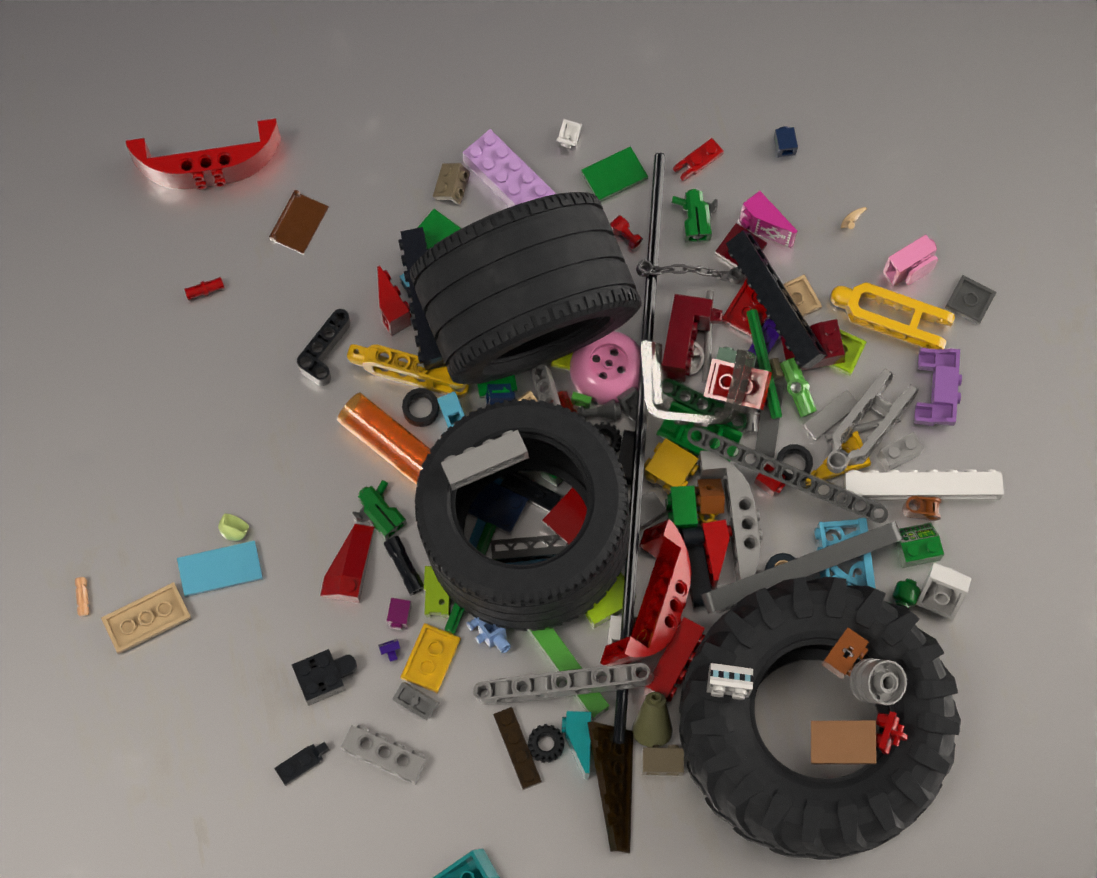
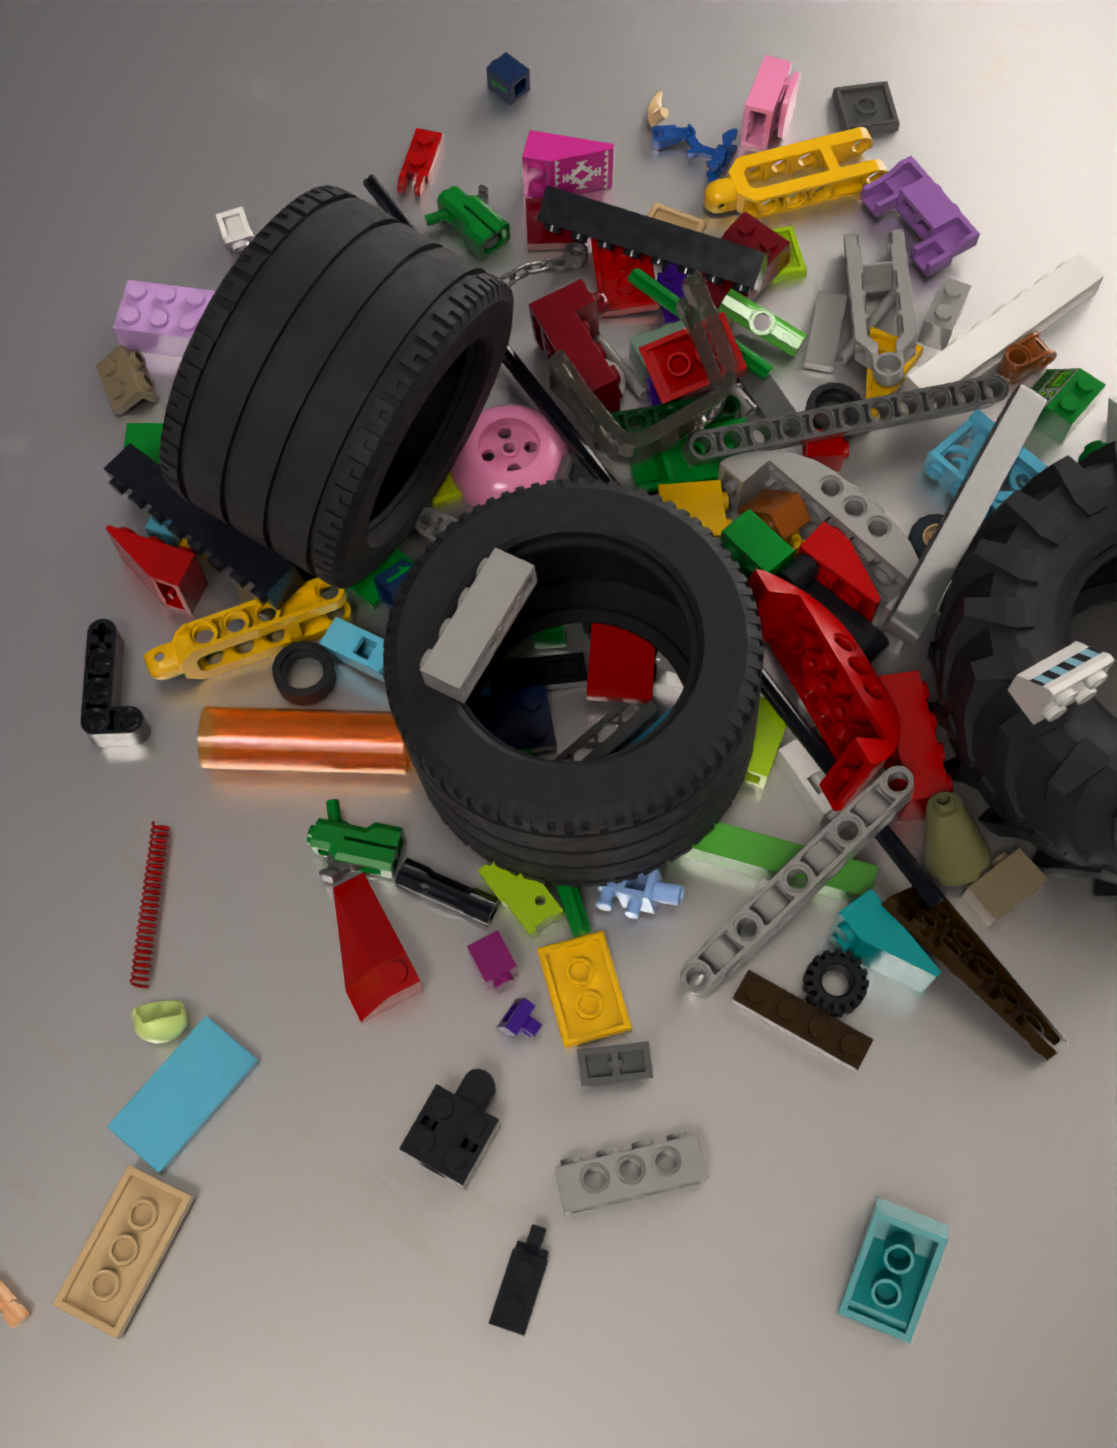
camera: 35 degrees left, 5 degrees down
none -> red piece [129,821,171,988]
none -> blue piece [651,124,738,183]

